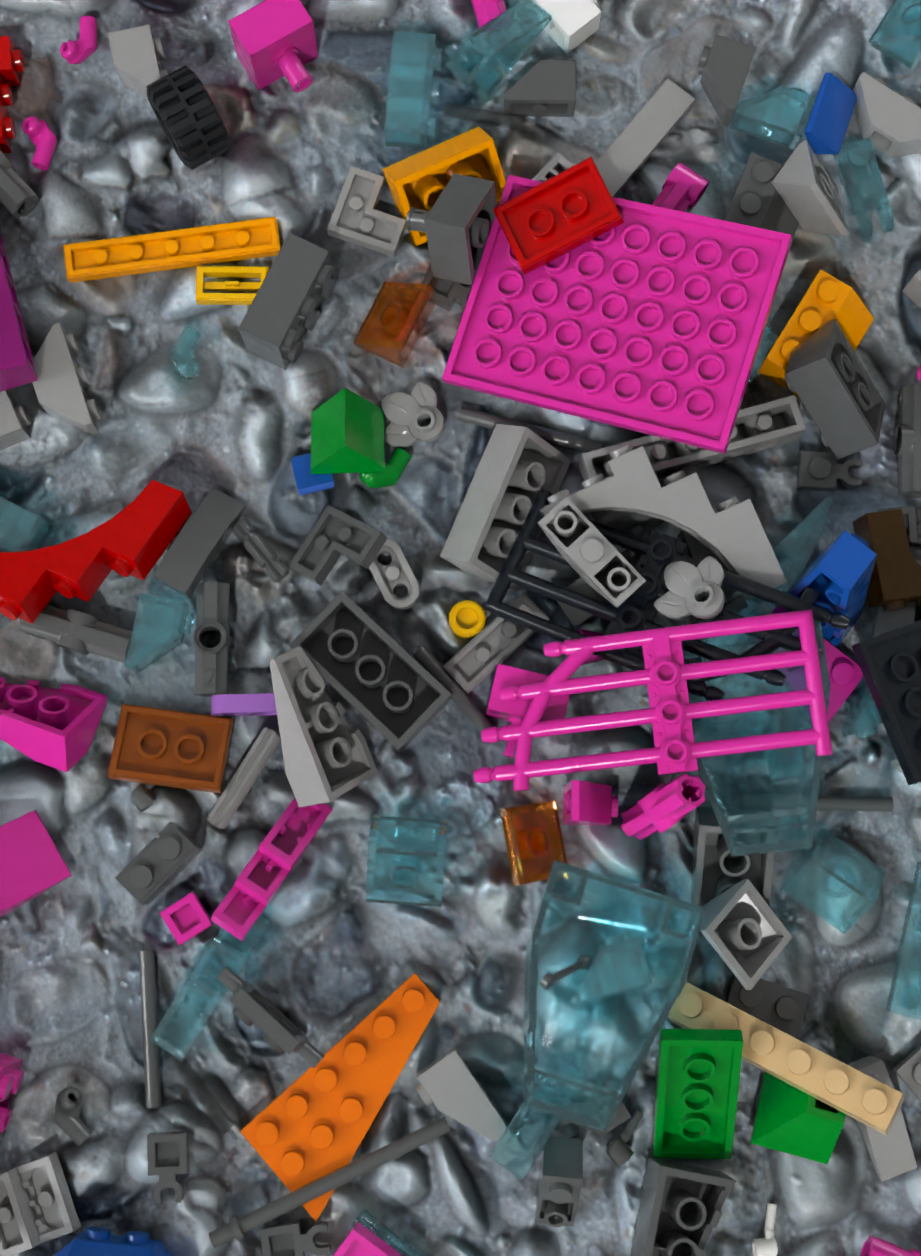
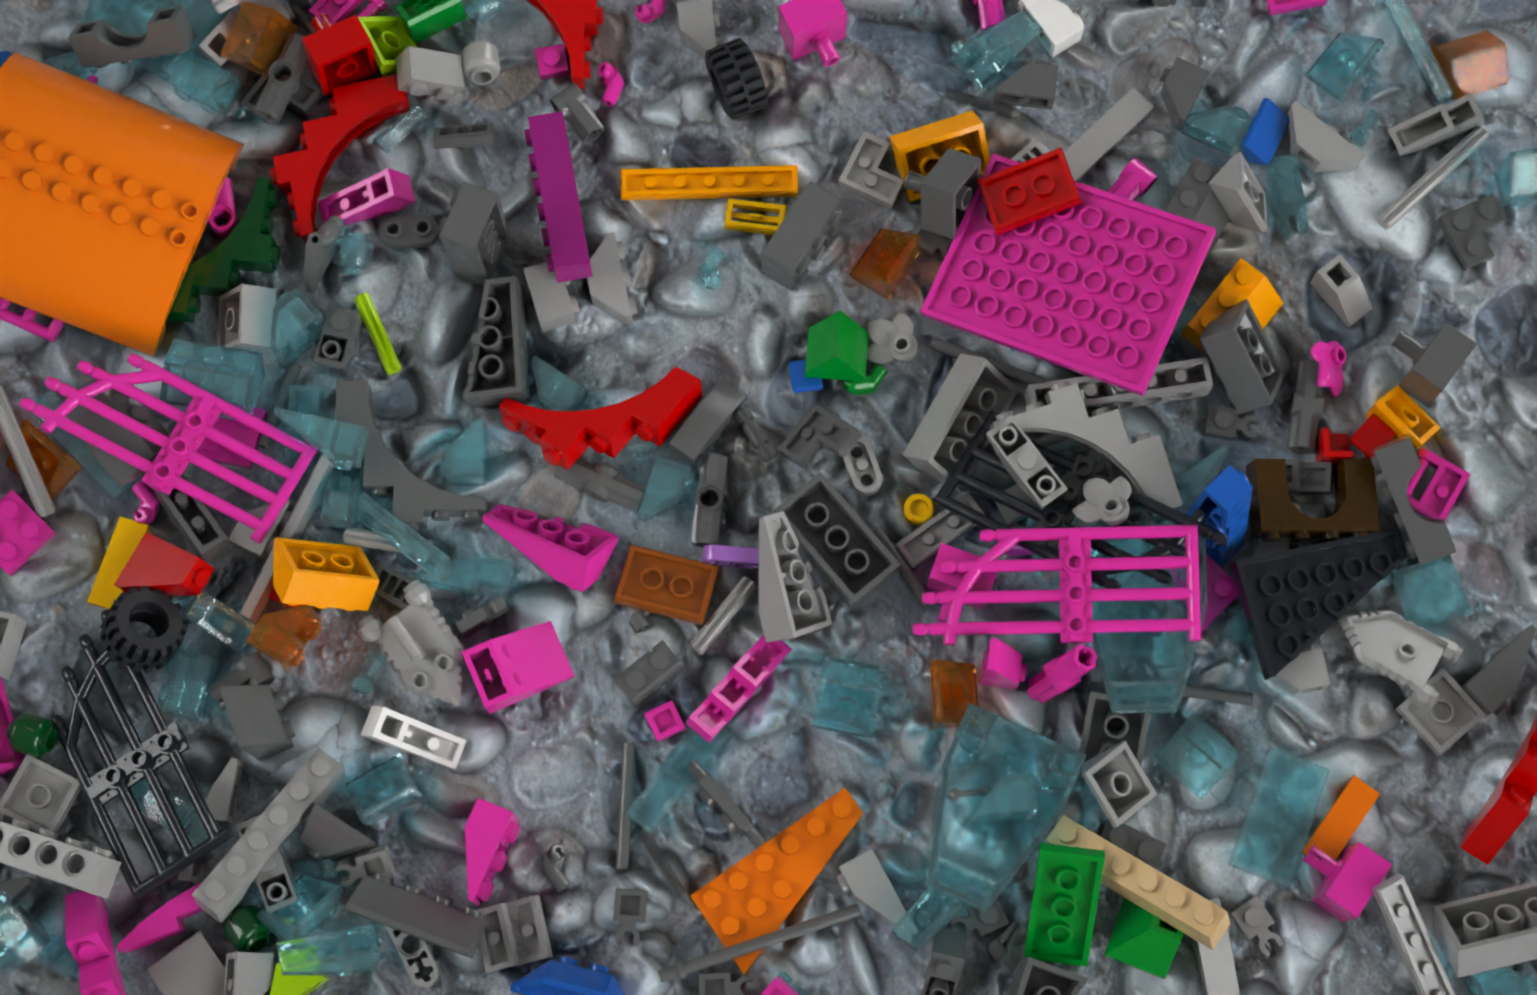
camera: 10 degrees right, 5 degrees down
clear light blue brick [384,31,442,150] -> none

